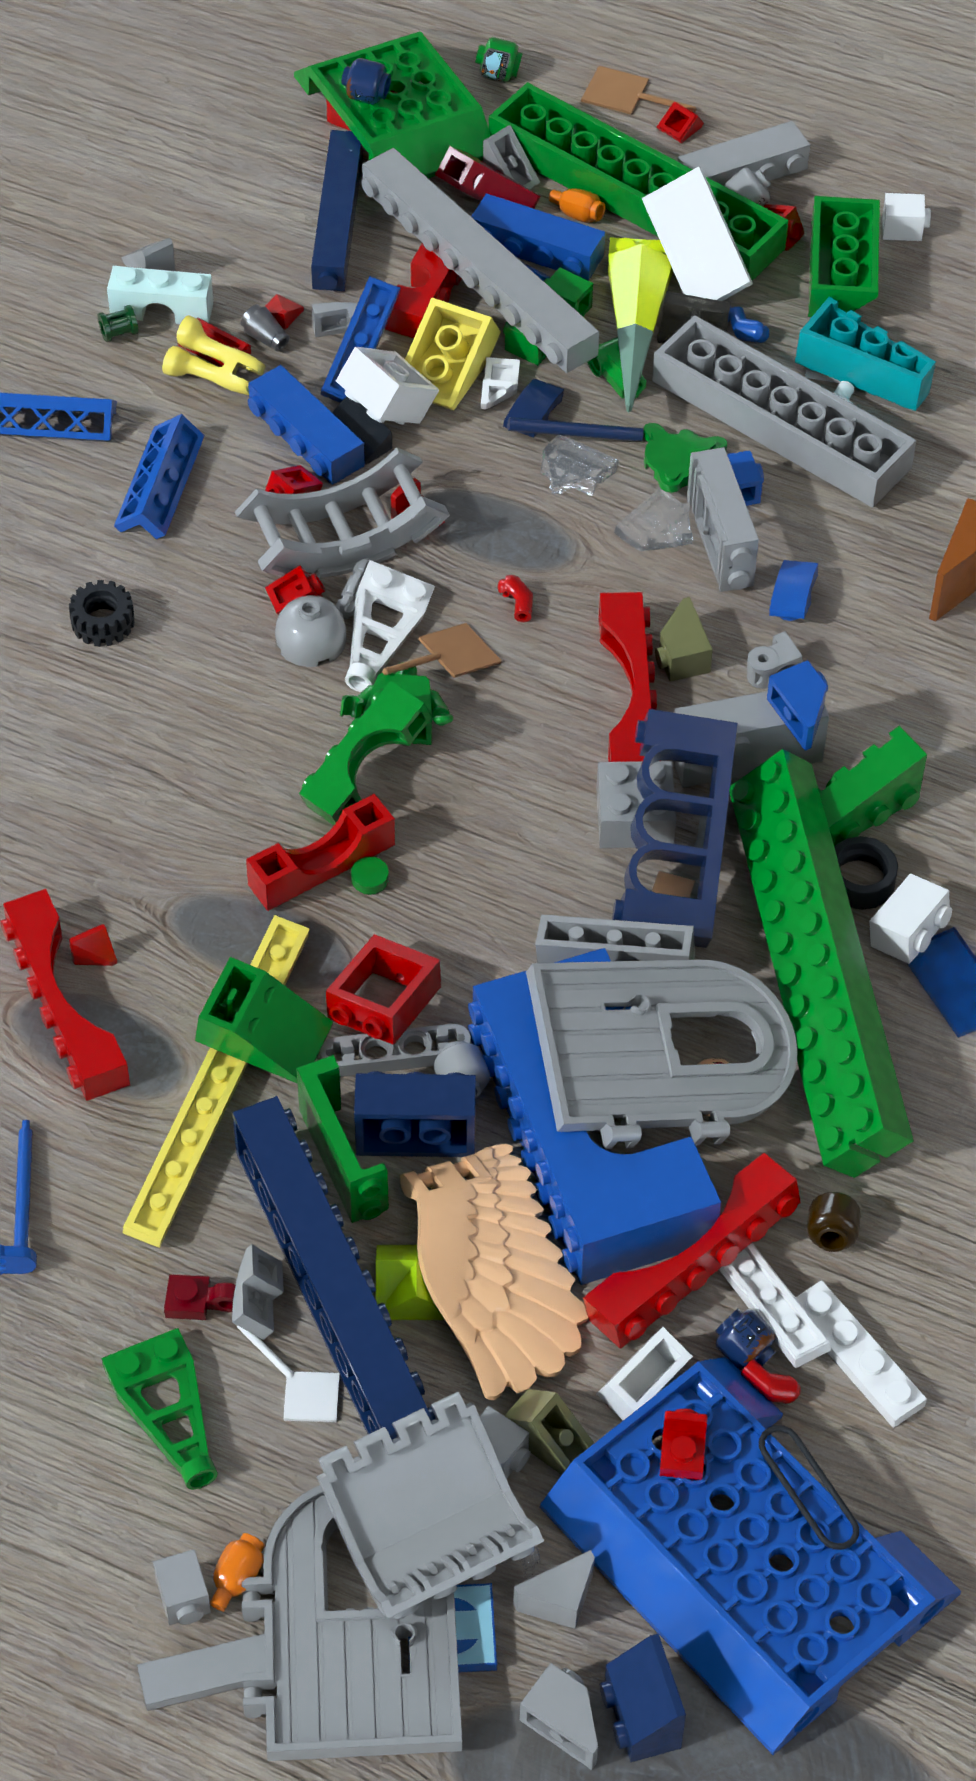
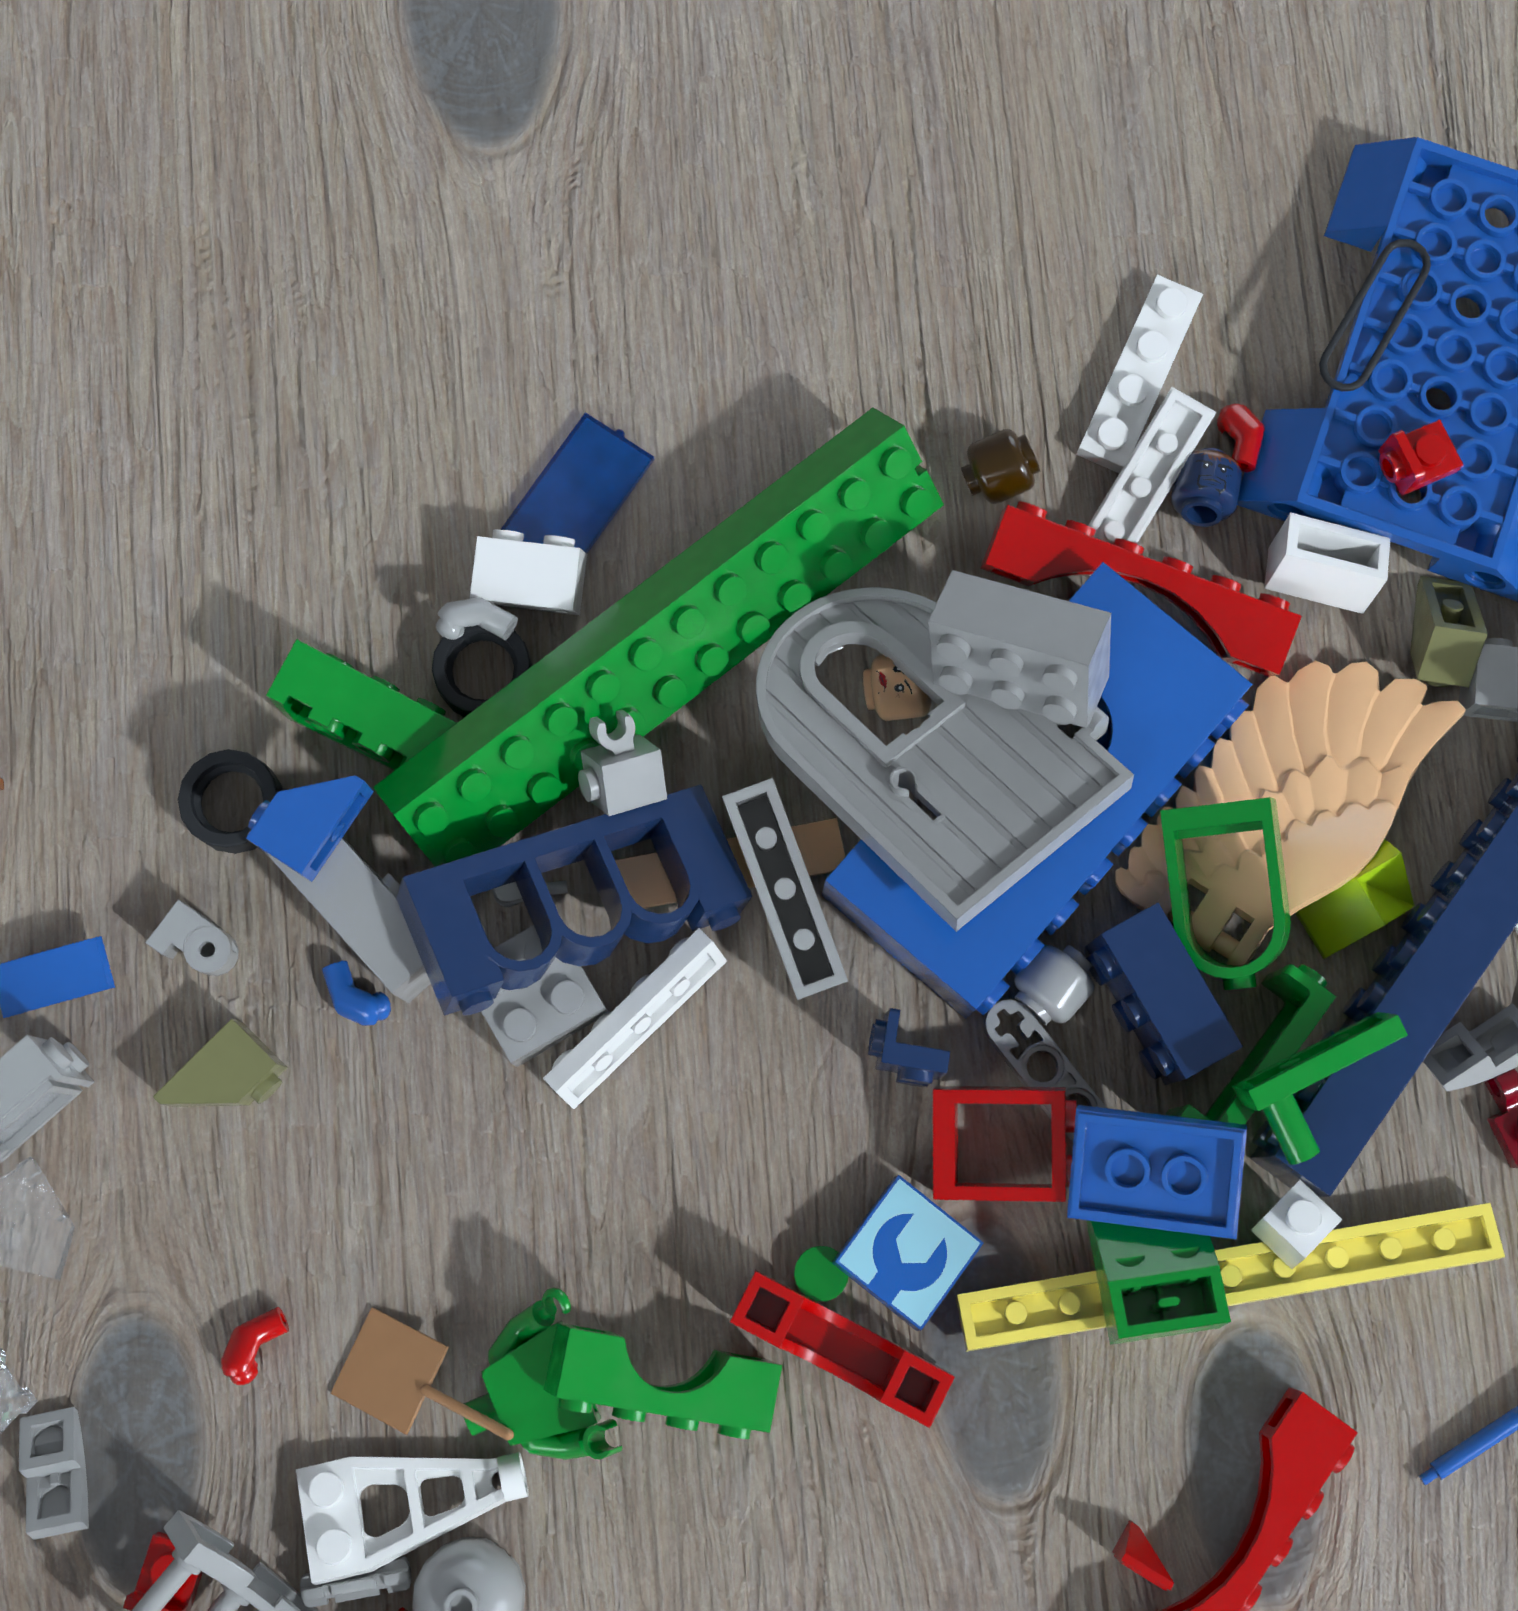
camera: 120 degrees left, 25 degrees up
red arch [598,592,661,762] -> none
none -> light grey slope [19,1407,89,1540]
none -> black tyre [178,749,283,854]
none -> light grey arm [436,598,518,640]
none -> white plate [543,928,727,1109]
none -> light grey brick [578,709,667,816]
none -> tile [831,1175,984,1331]
none -> dark blue bracket [867,1008,951,1087]
none -> light grey brick [928,570,1111,728]
none -> blue tile [1067,1105,1247,1239]
none -> green window [1160,797,1291,990]
none -> green piece [1232,1012,1408,1165]
none -> white brick [1251,1180,1342,1269]

